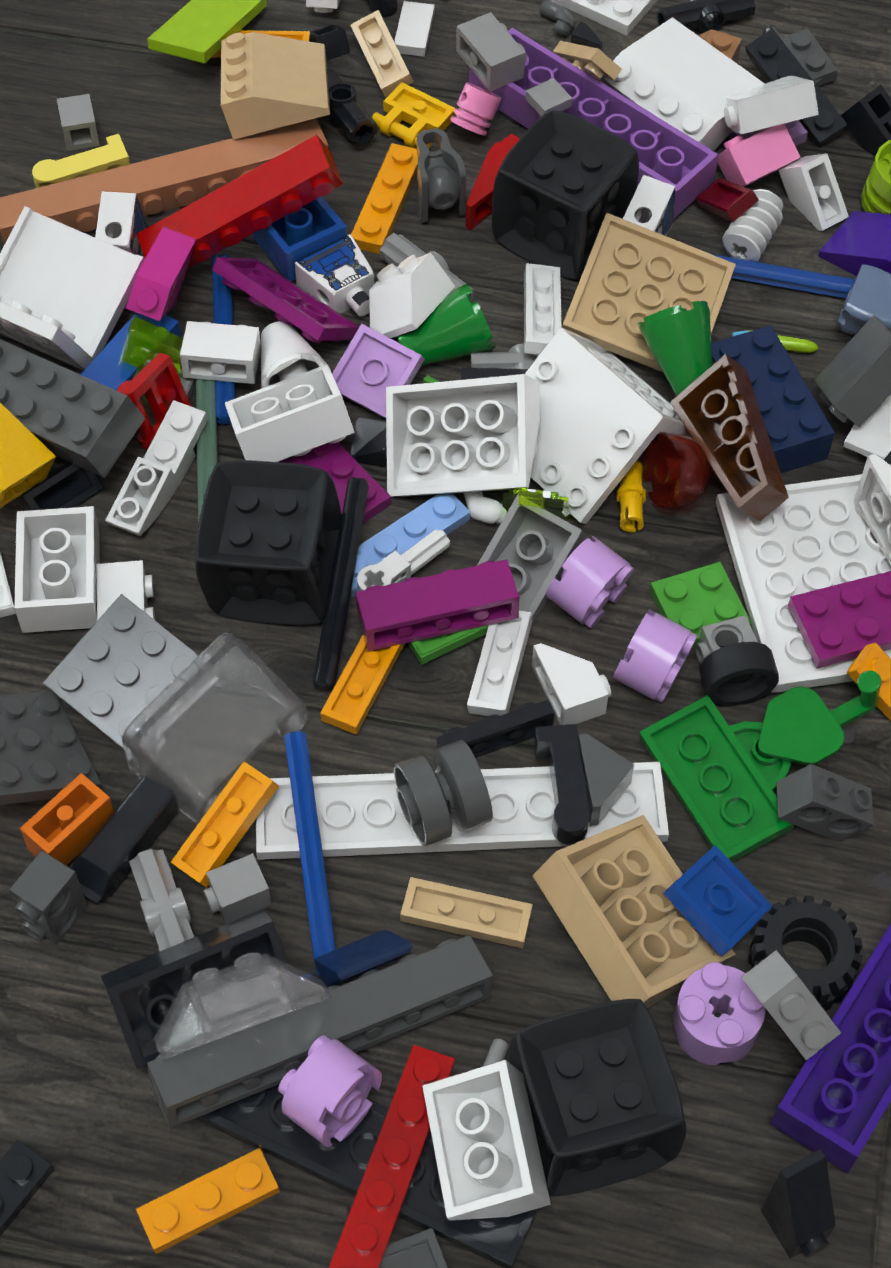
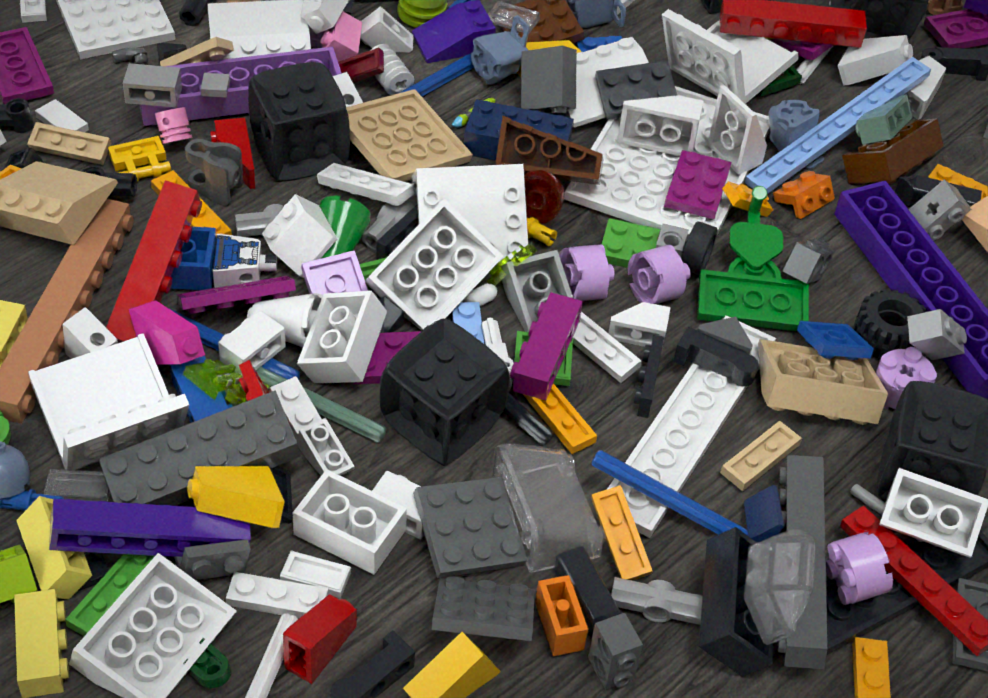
camera: 60 degrees left, 10 degrees down
light grey brick [203,853,271,924] -> none
dark grey wheel [394,740,493,846] -> none
green cone [638,301,713,396] -> none

